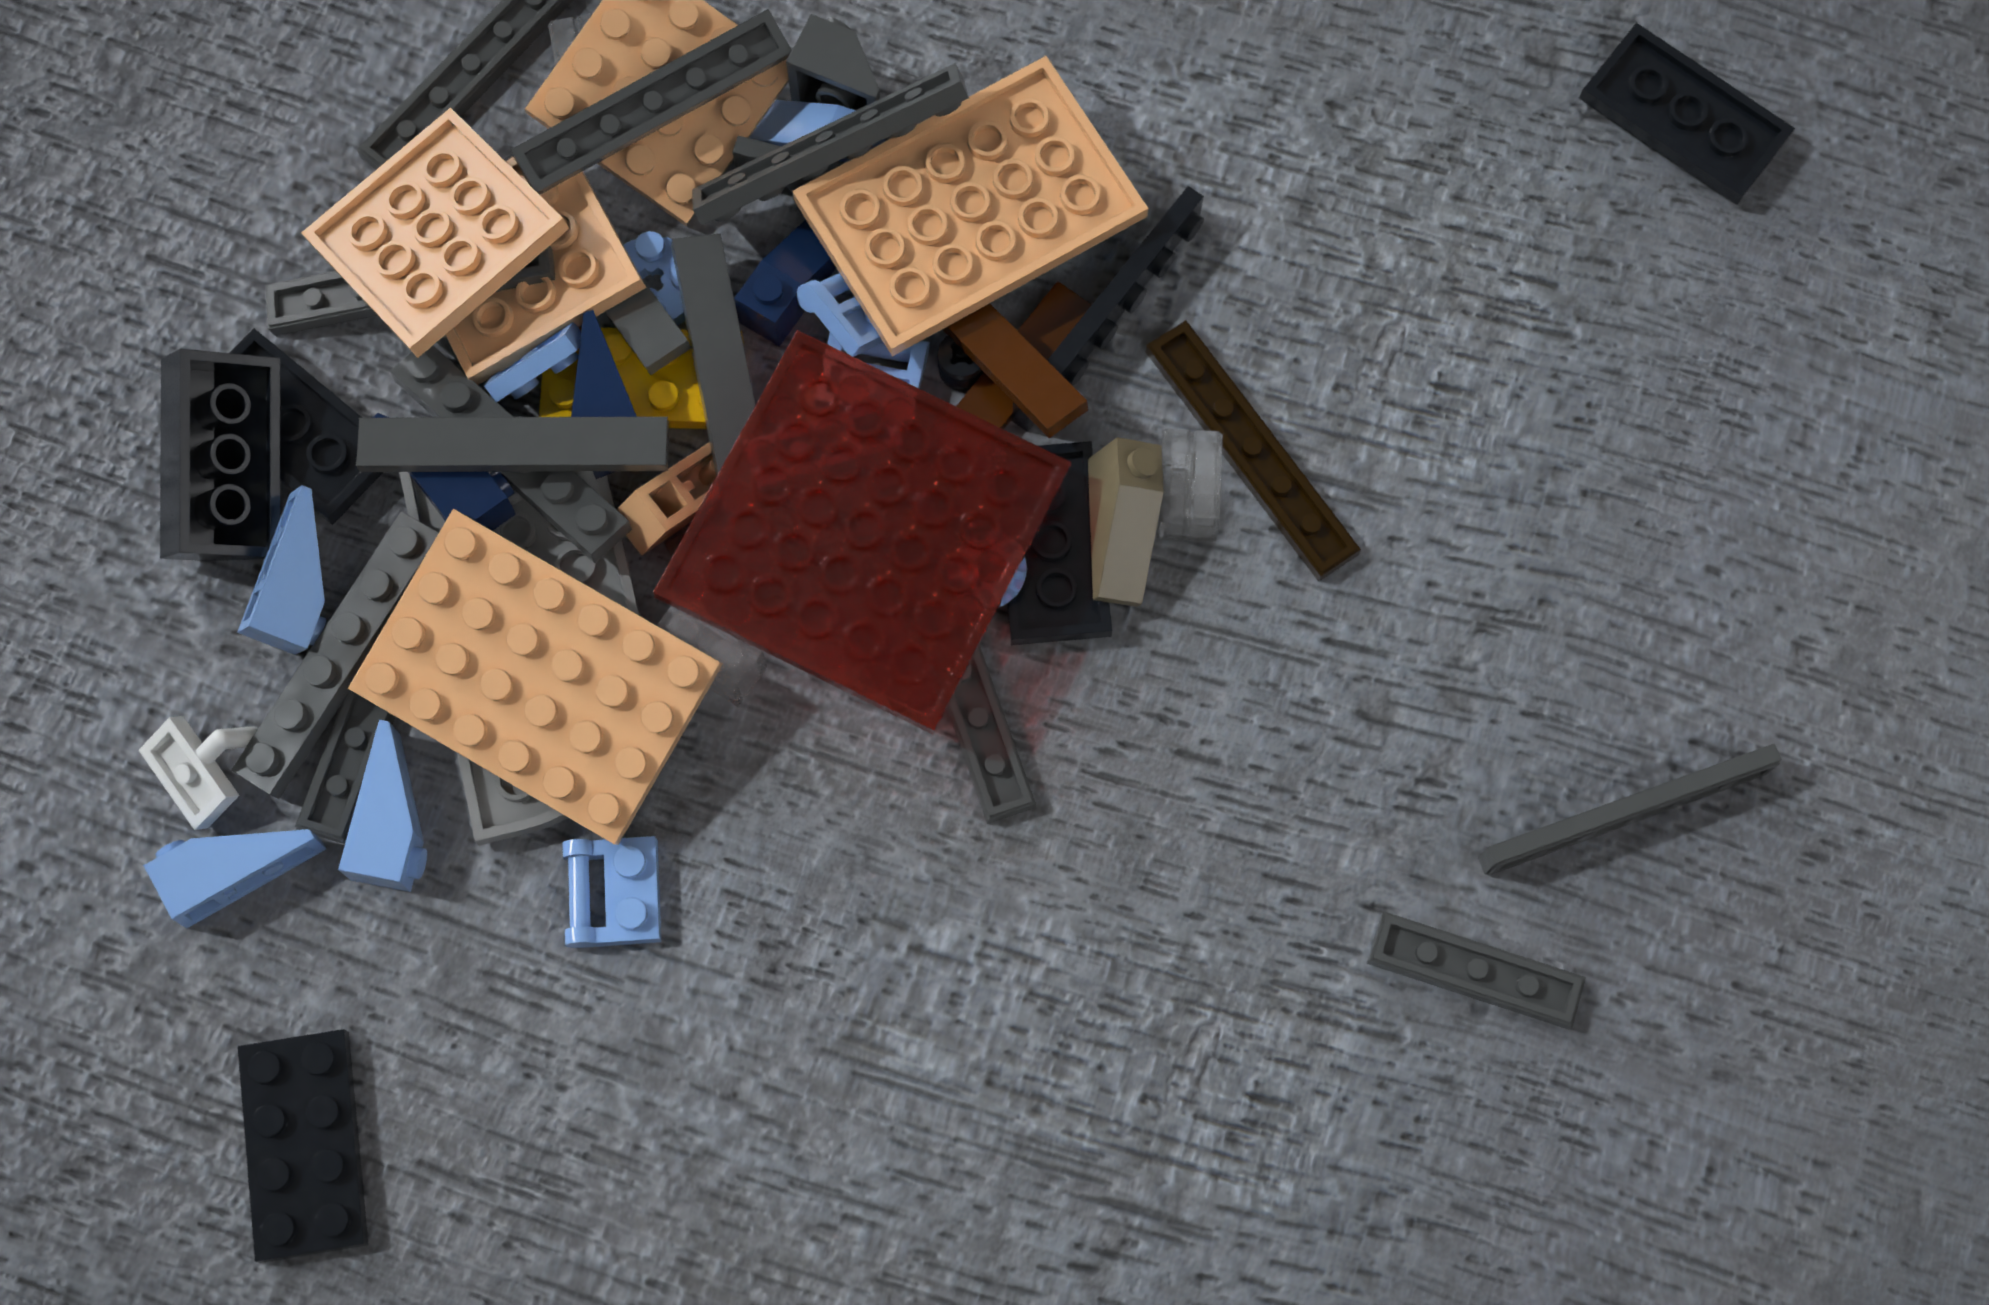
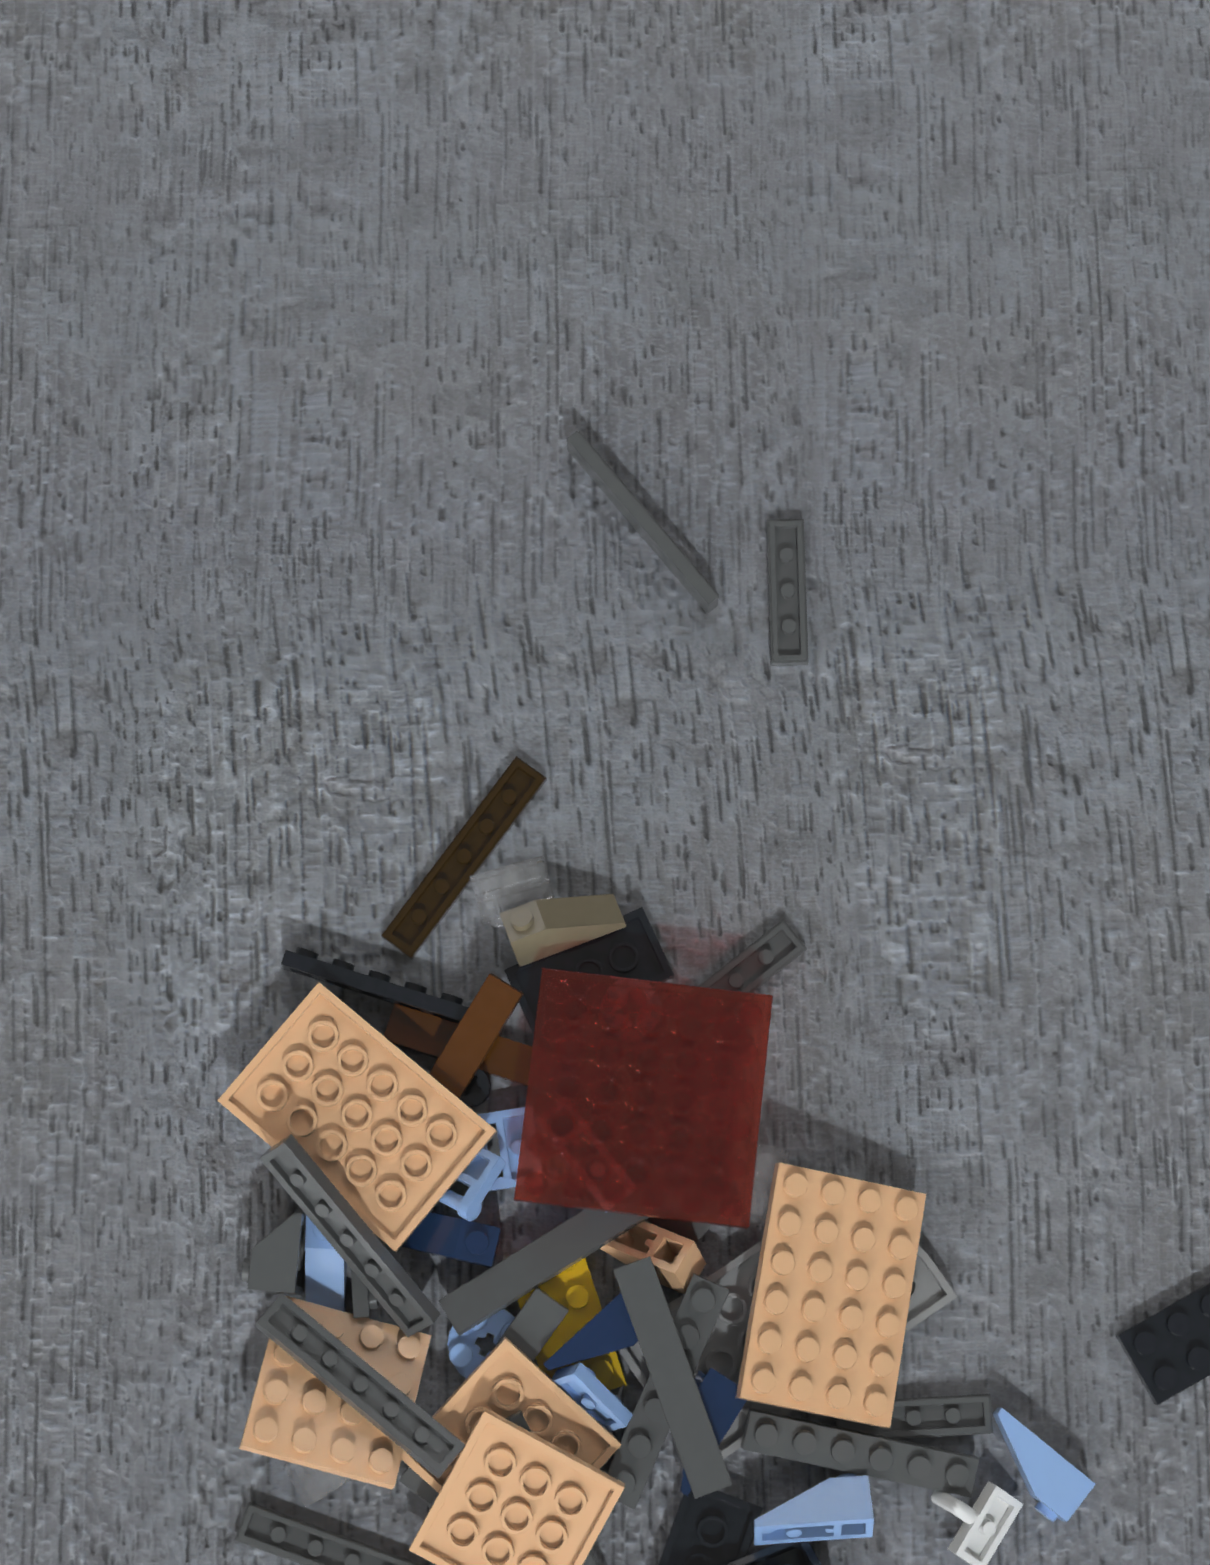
camera: 110 degrees left, 5 degrees up
light blue slope [338,719,427,892] -> none
light blue plate [562,836,661,948] -> none
black plate [1579,22,1795,205] -> none

